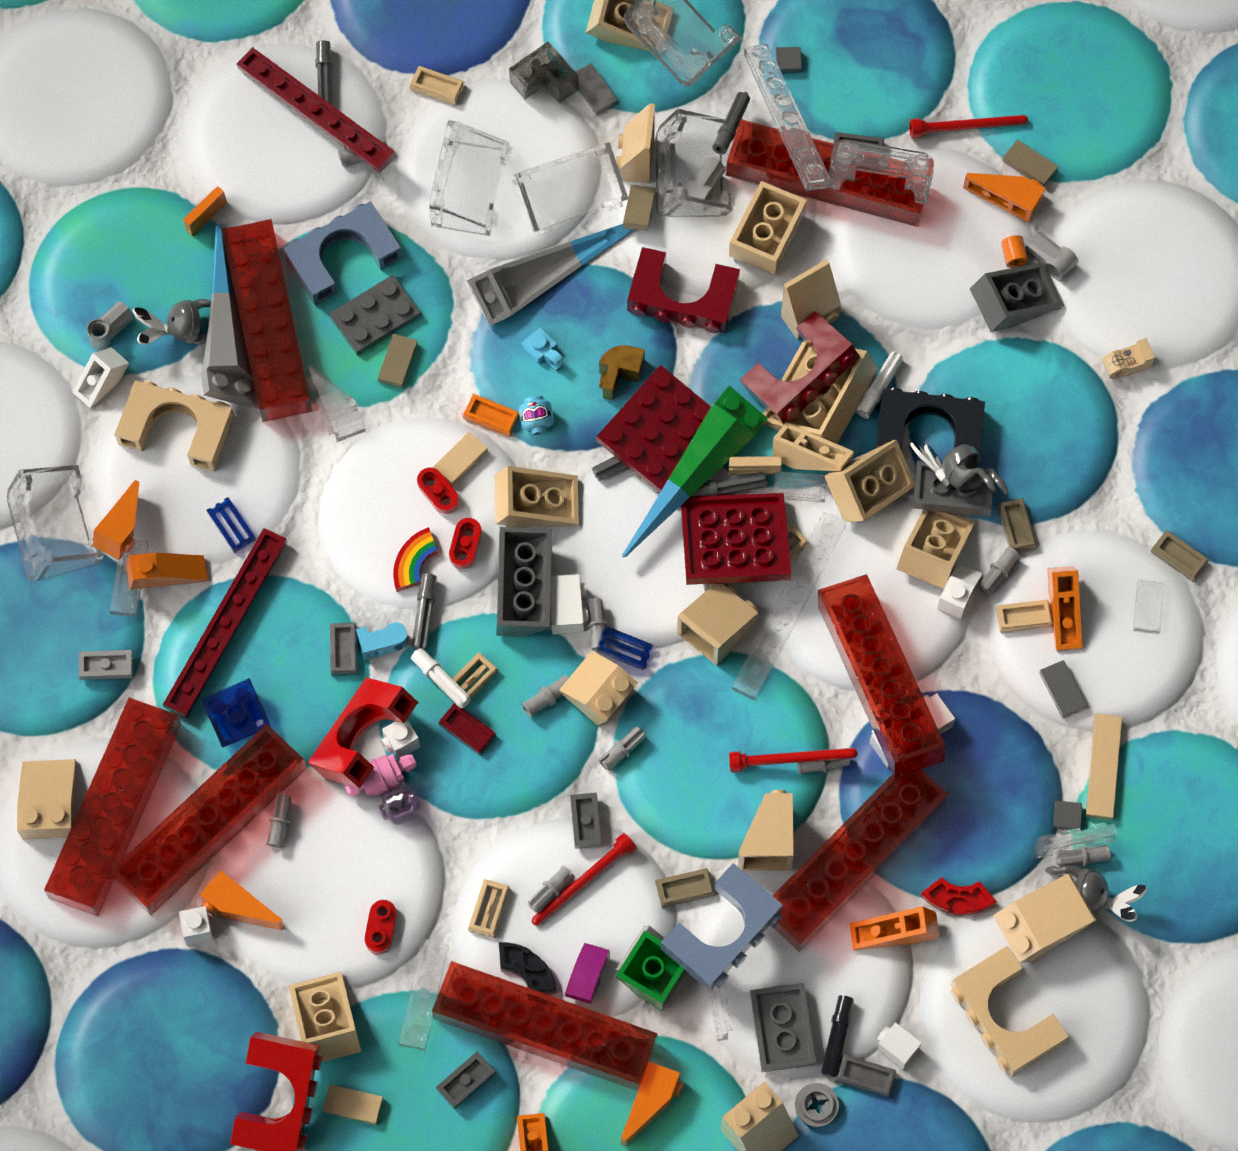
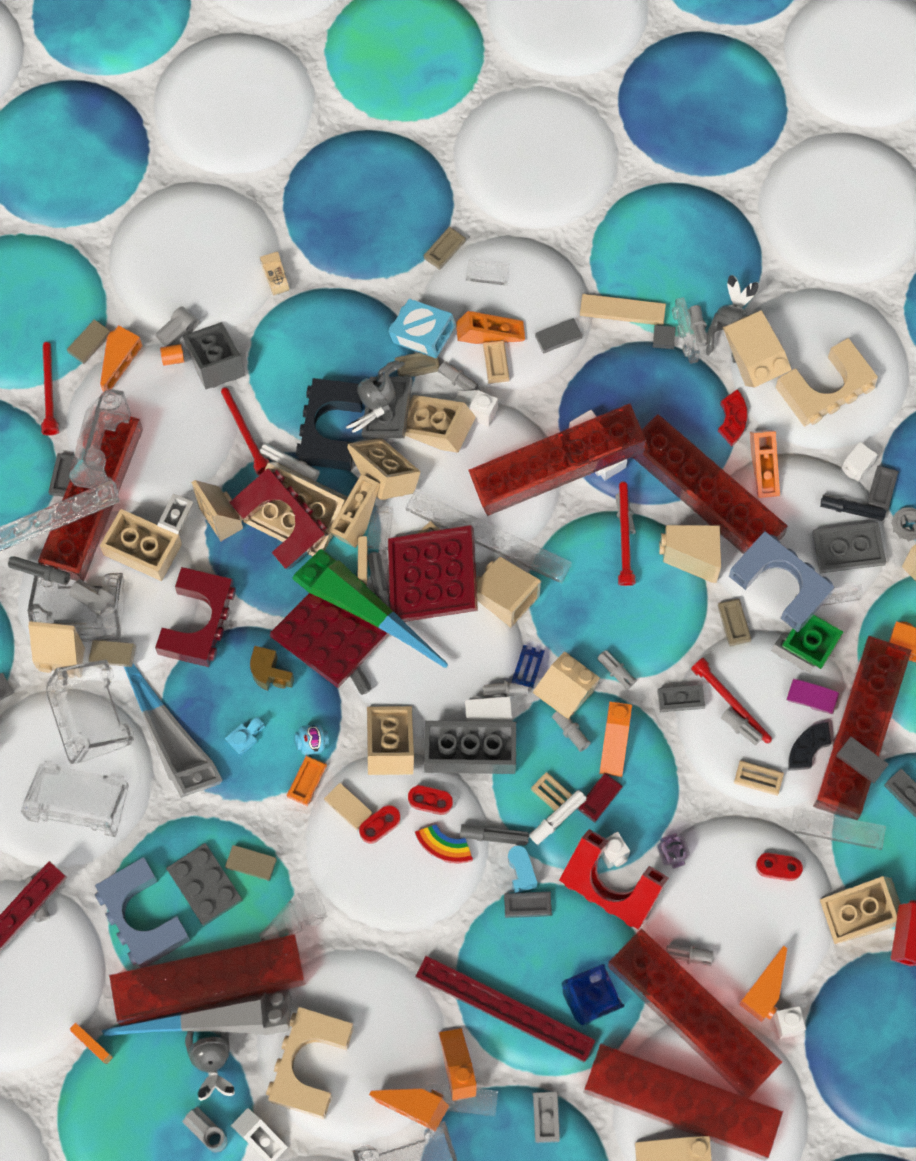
camera: 90 degrees left, 0 degrees up
clear blue tile [206,497,256,553] -> none
bright pink piece [344,754,417,797] -> none
none -> white slope [157,494,193,534]
none -> red piece [221,387,270,475]
none -> medium azure brick [388,299,457,358]
none -> orange slope [599,702,632,777]
none -> flat silver tile [837,737,888,783]

